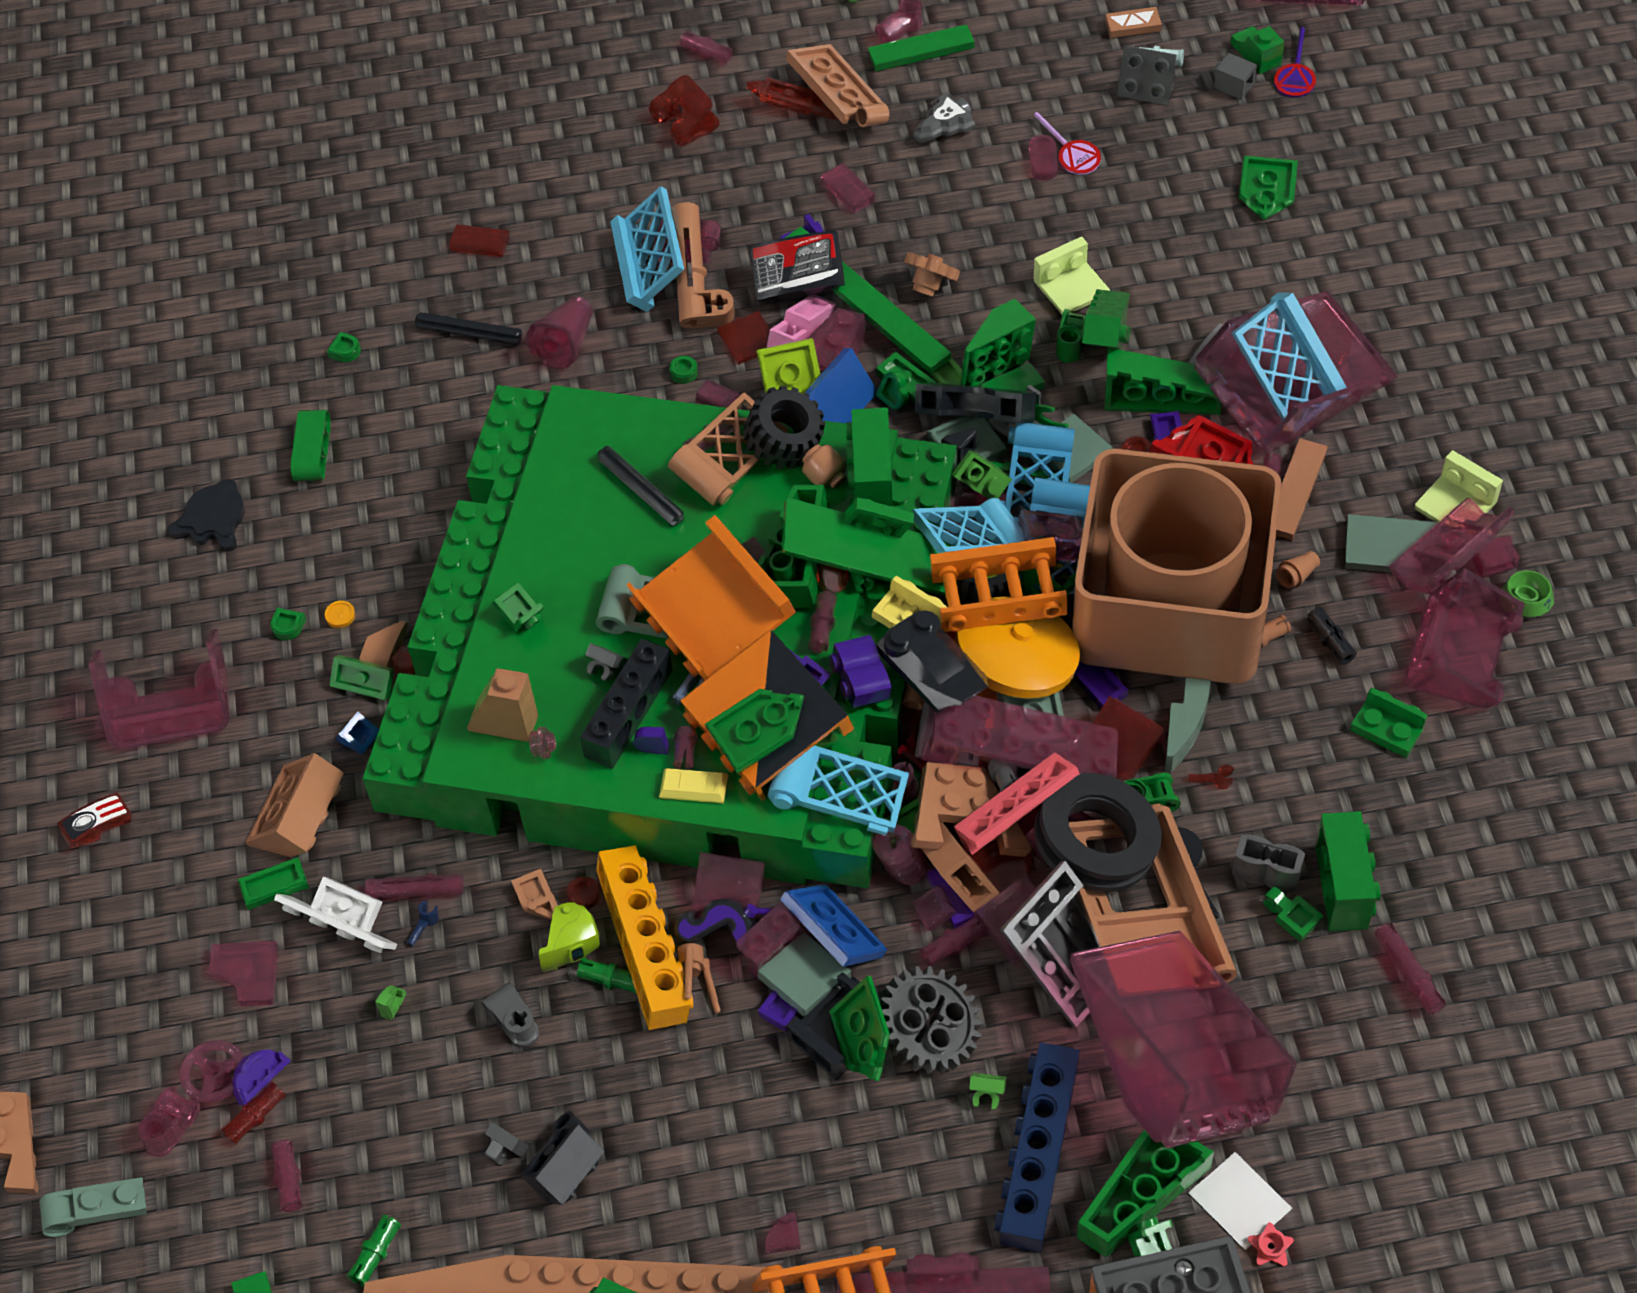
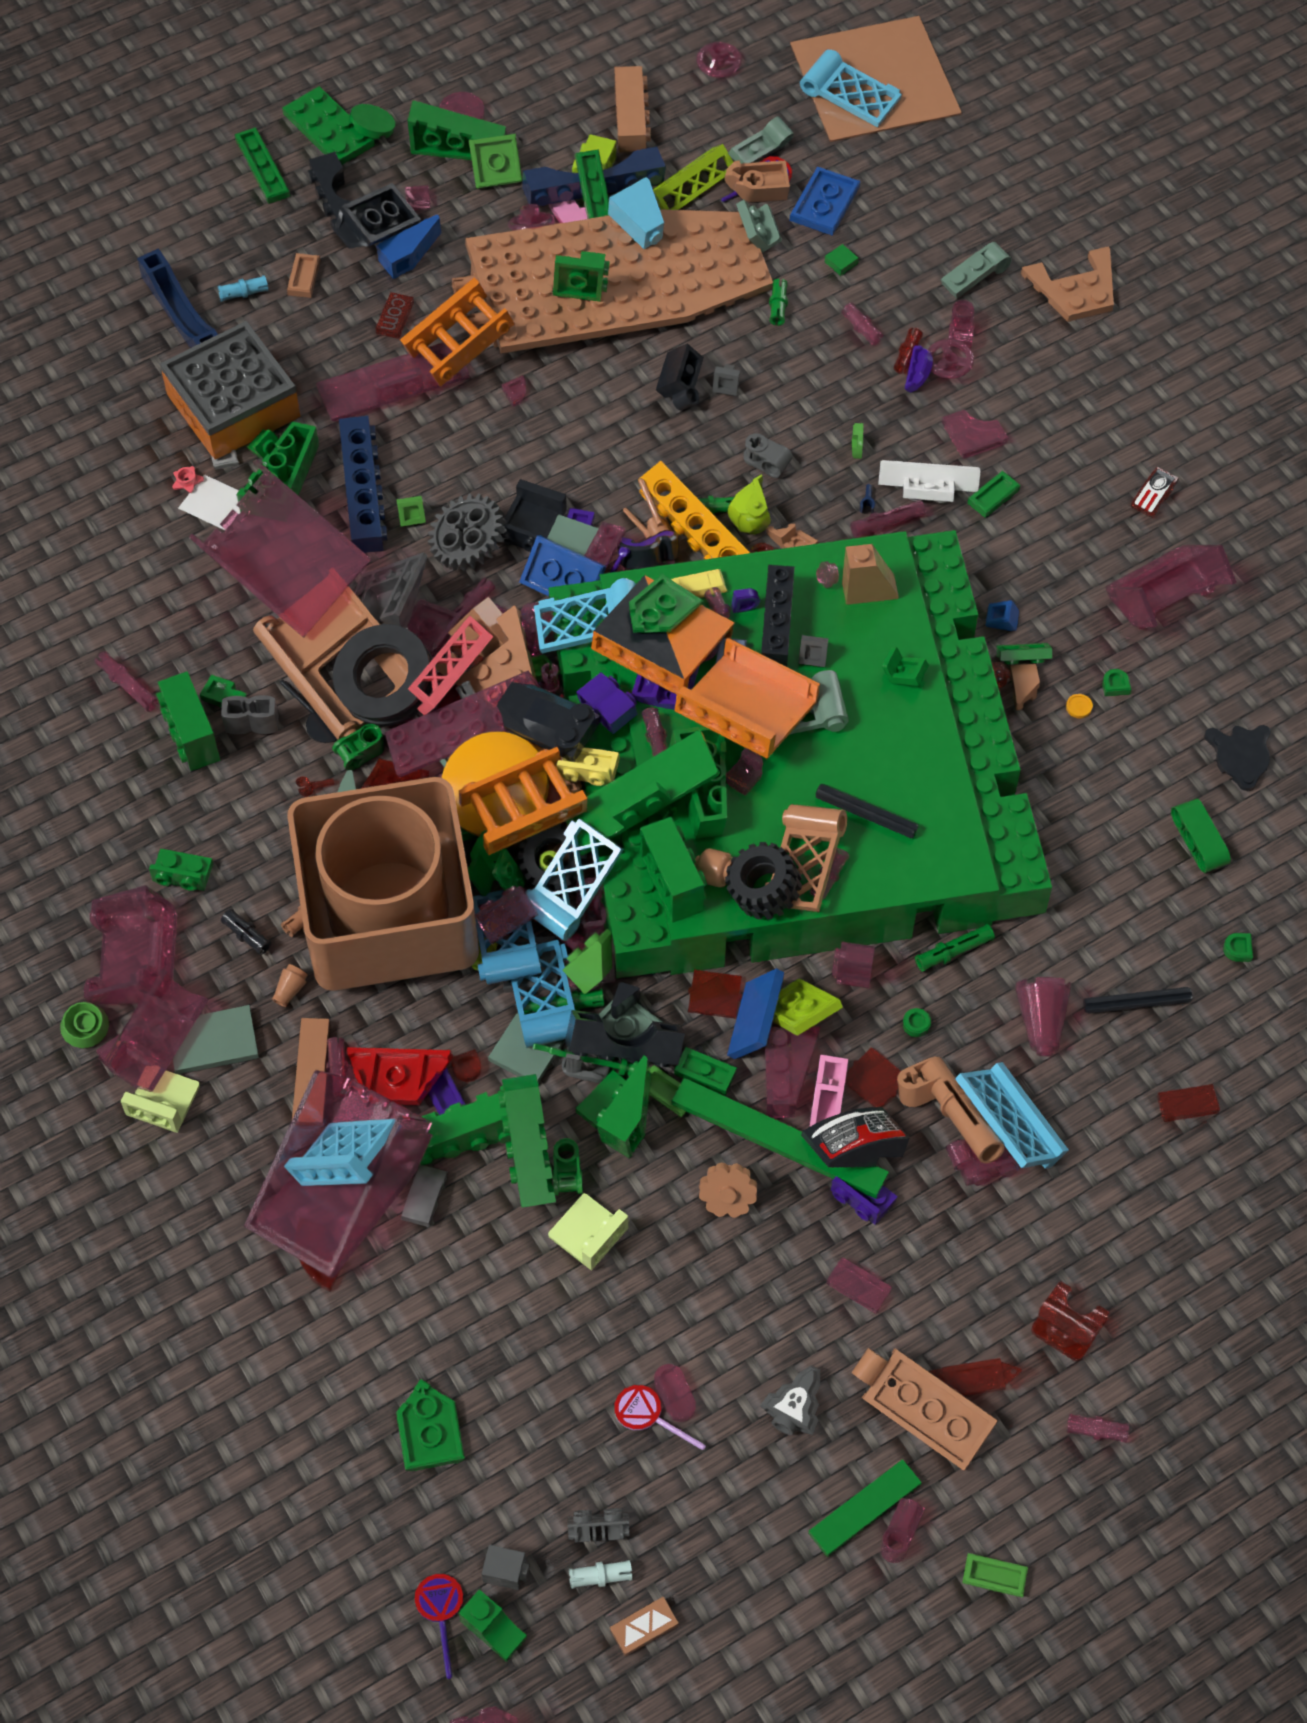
camera: 155 degrees right, 5 degrees up
nougat slope [245,753,344,857] -> none
green tile [829,975,890,1081] -> none
green tile [875,371,909,409] -> none

